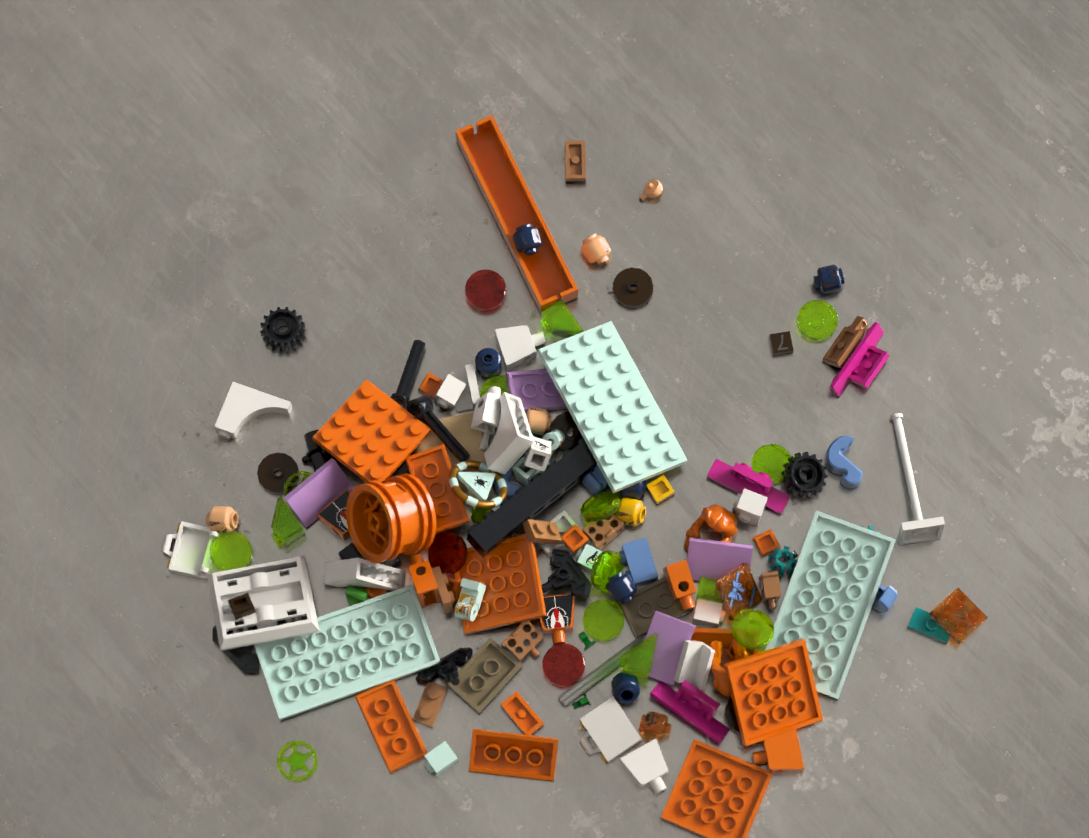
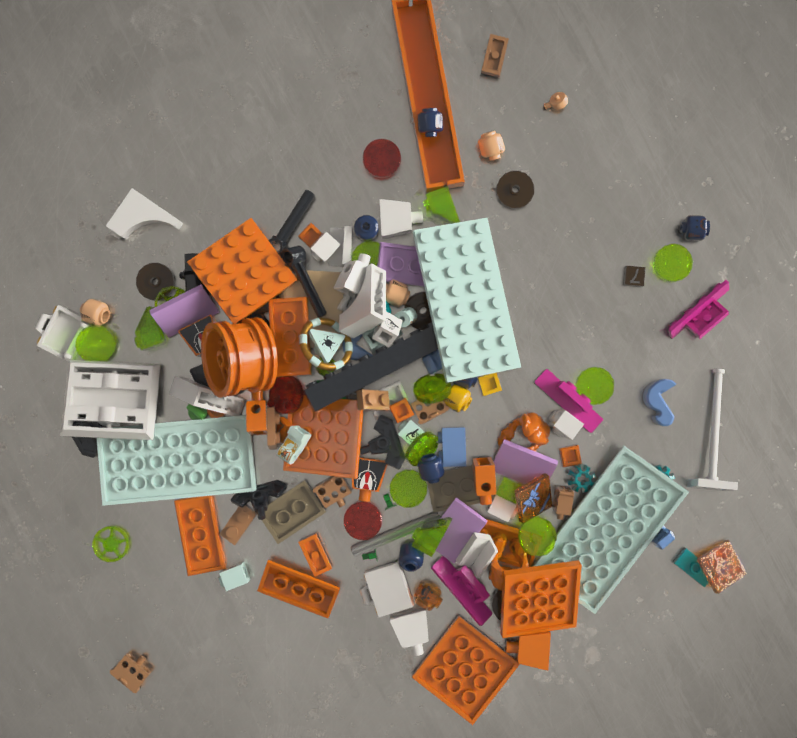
camera: 20 degrees right, 15 degrees up
dark brown tile [228,593,256,620] -> none
black gear [260,307,305,352] -> none
black gear [781,452,828,498] -> none
medium nougat hinge [823,316,869,368] -> none

